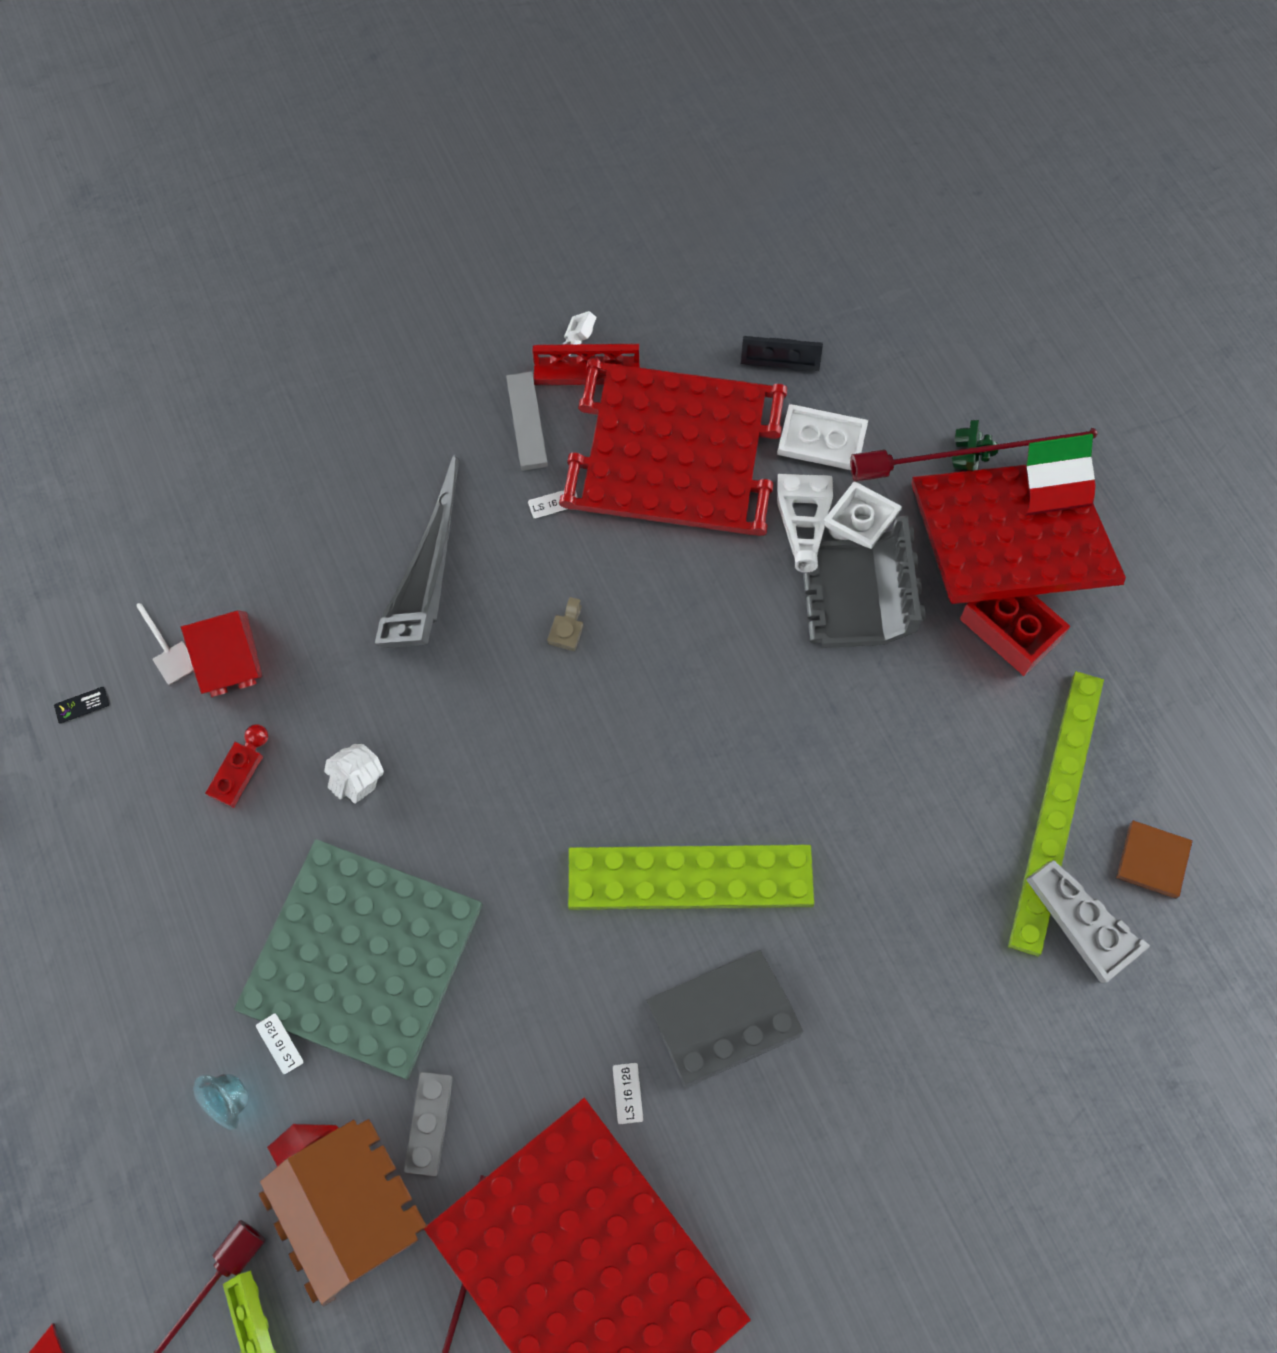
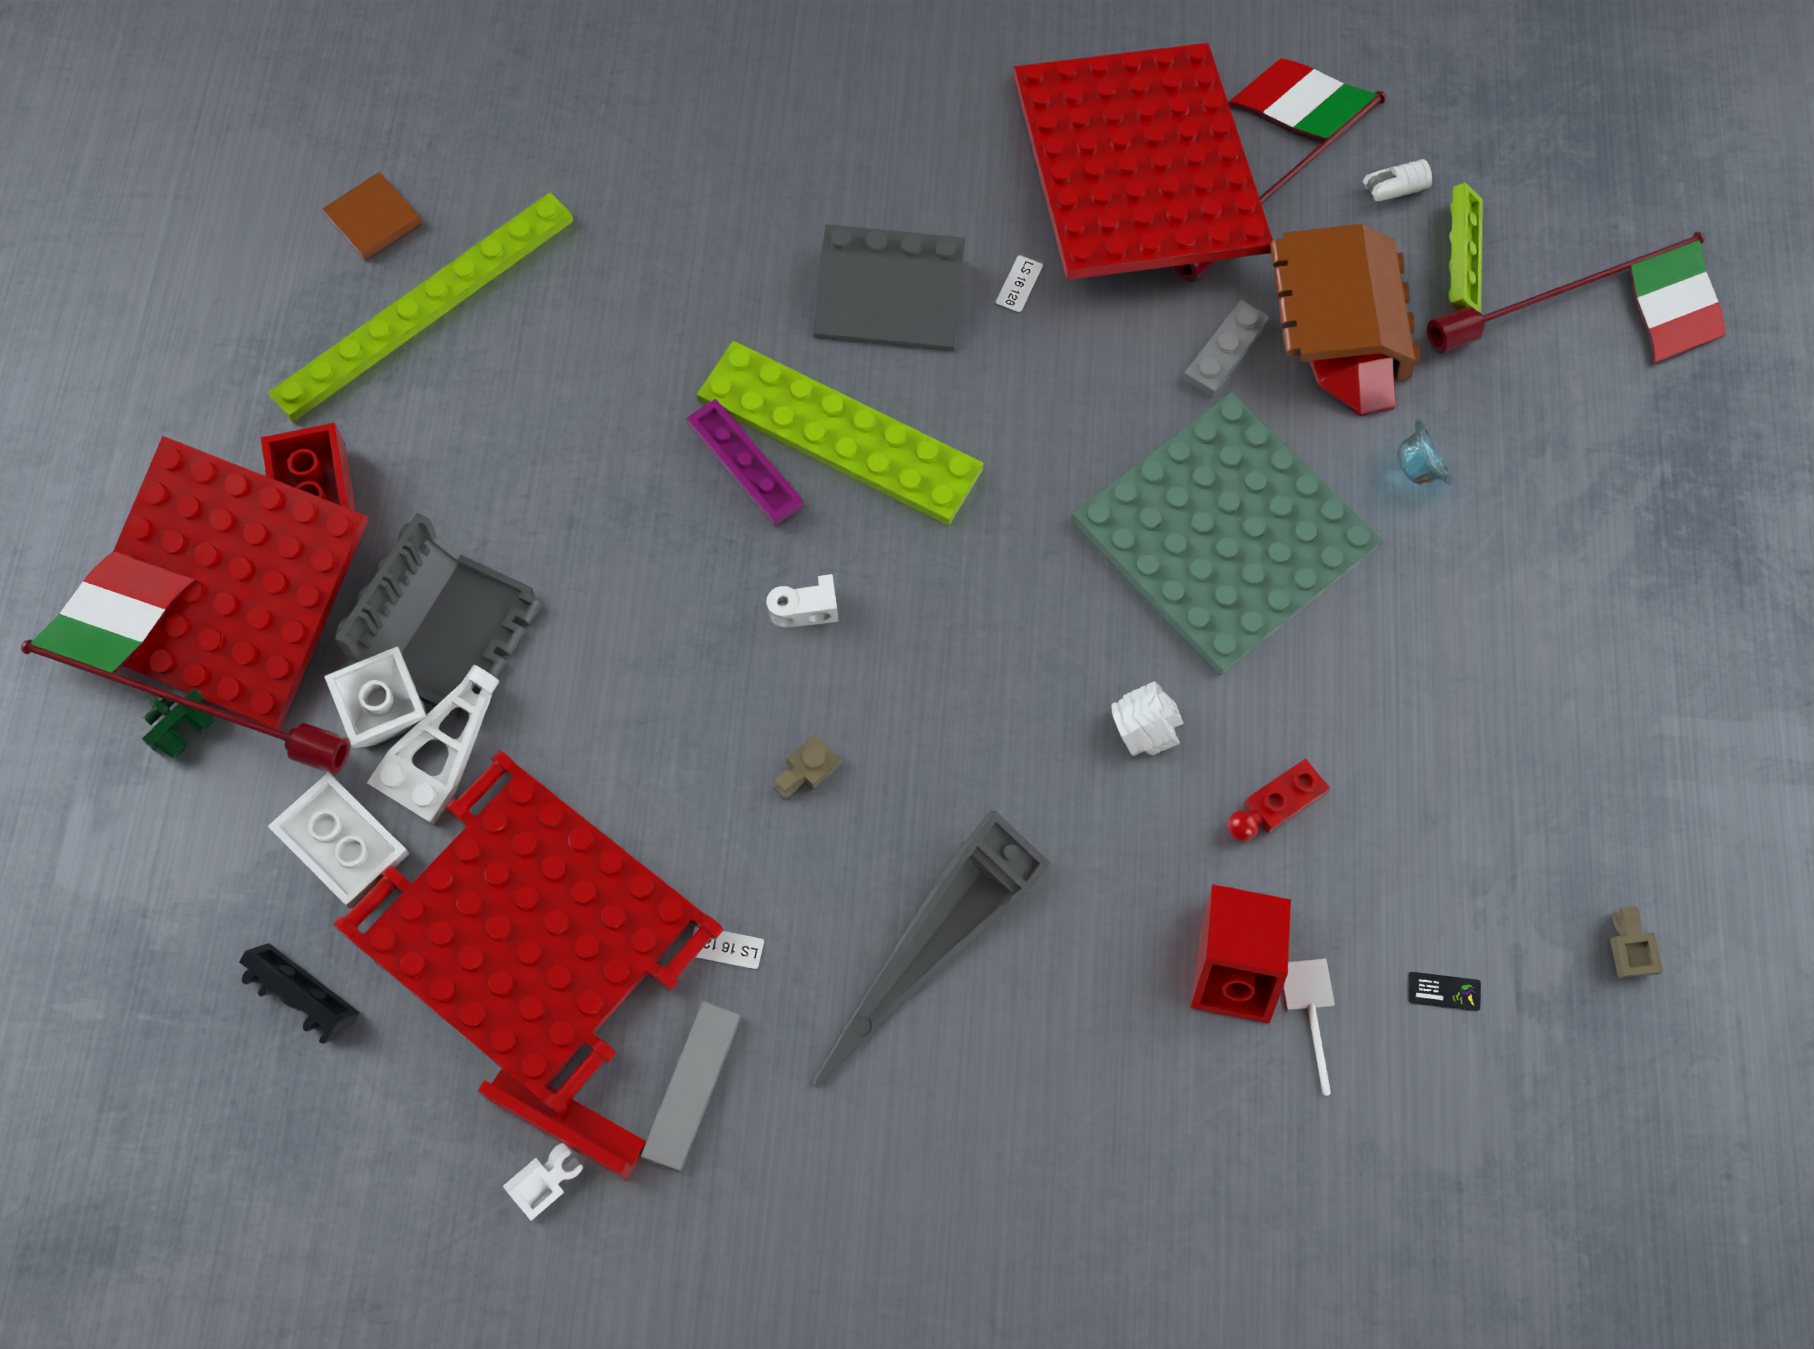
camera: 155 degrees left, 0 degrees up
white sticker [256,1014,303,1074] -> none
light grey wing [1026,860,1150,983] -> none
none -> magenta plate [686,398,804,527]
none -> white leg [766,574,839,628]

